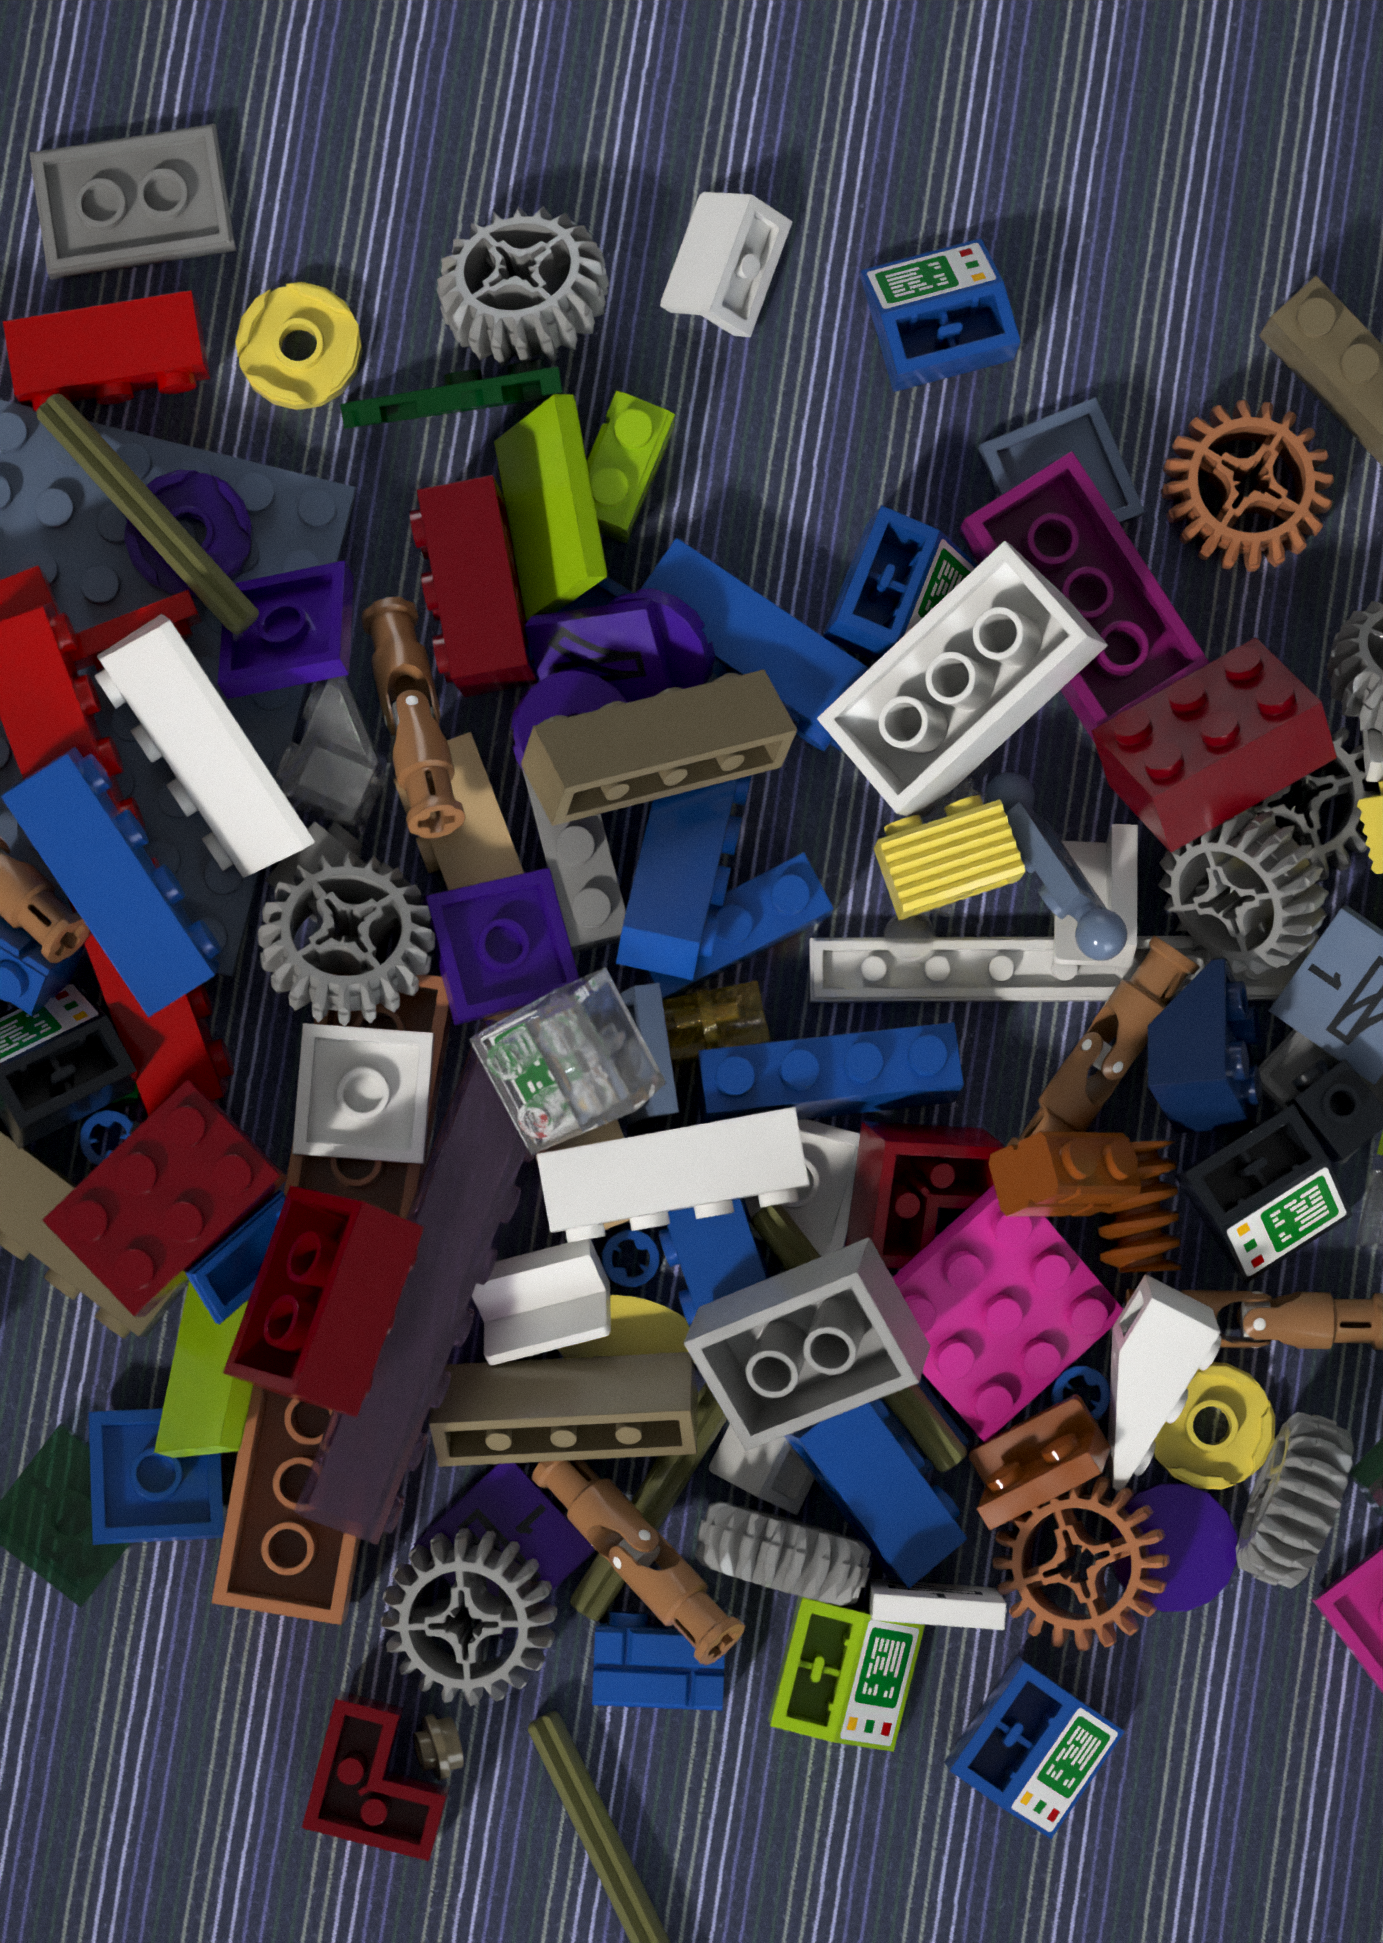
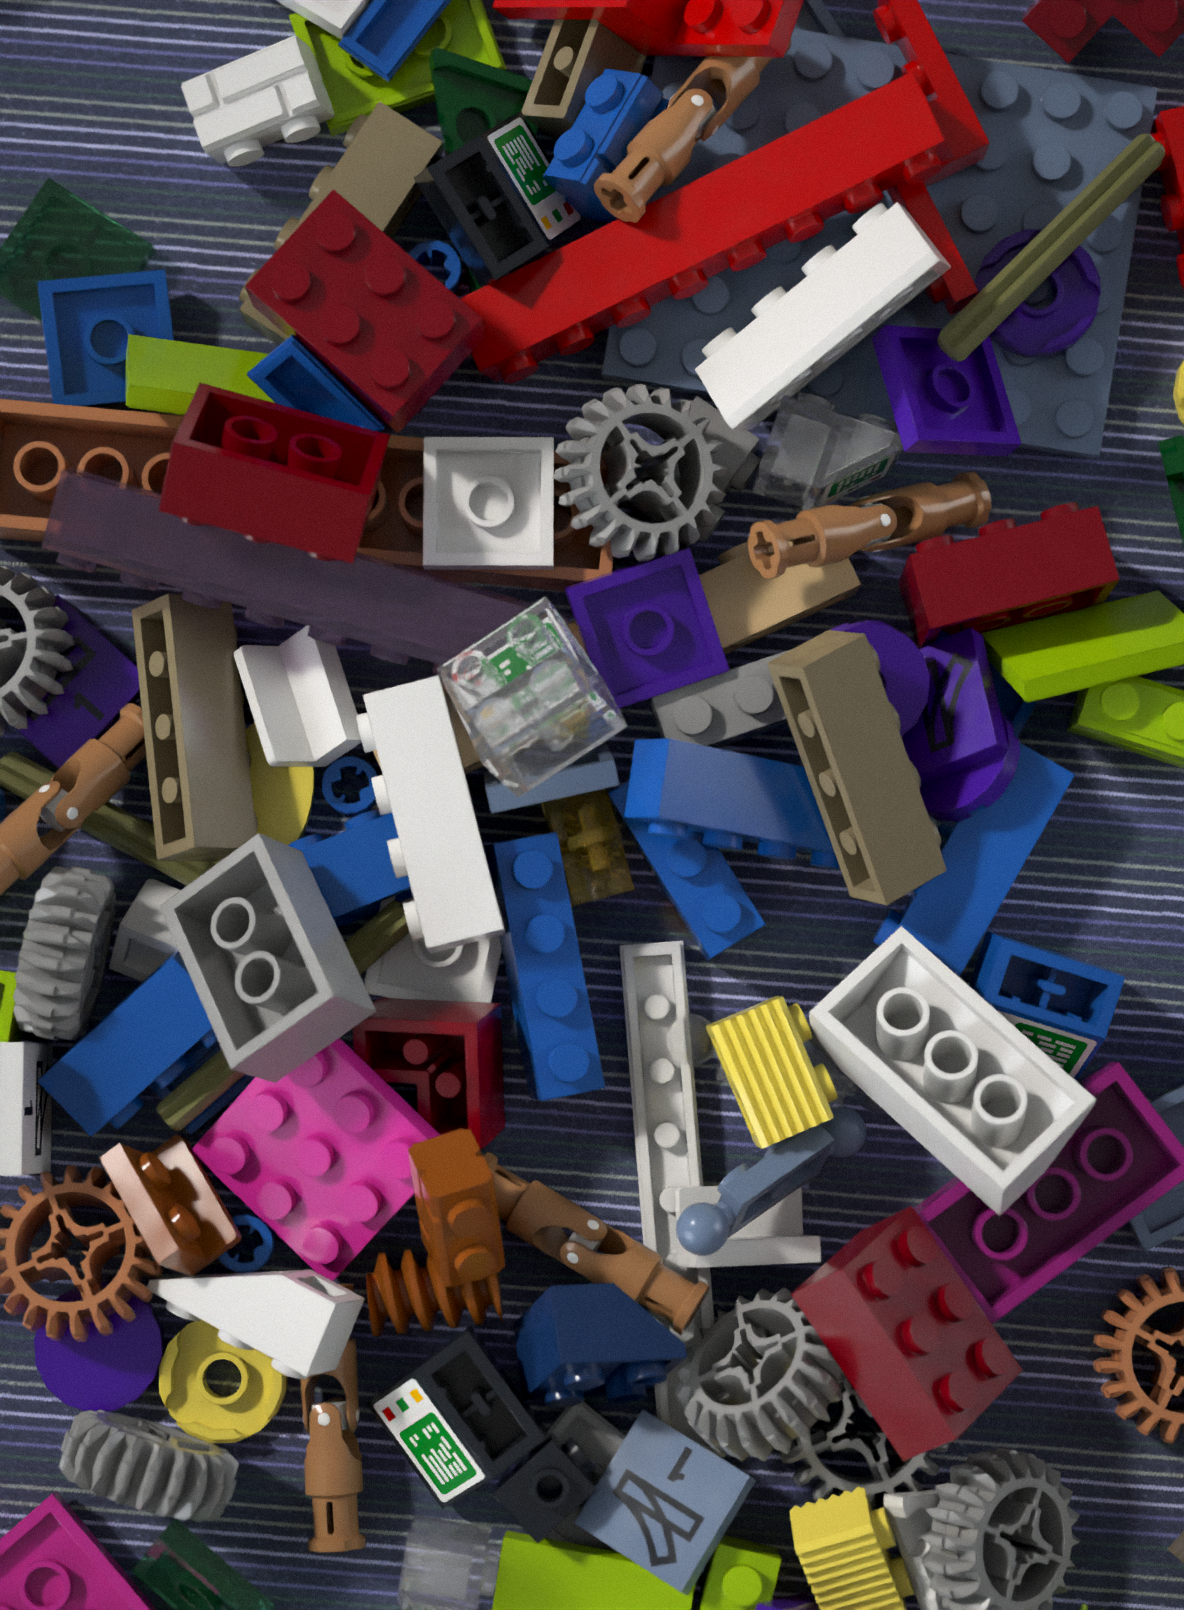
camera: 90 degrees right, 0 degrees up
blue brick [1,746,222,1018] -> none

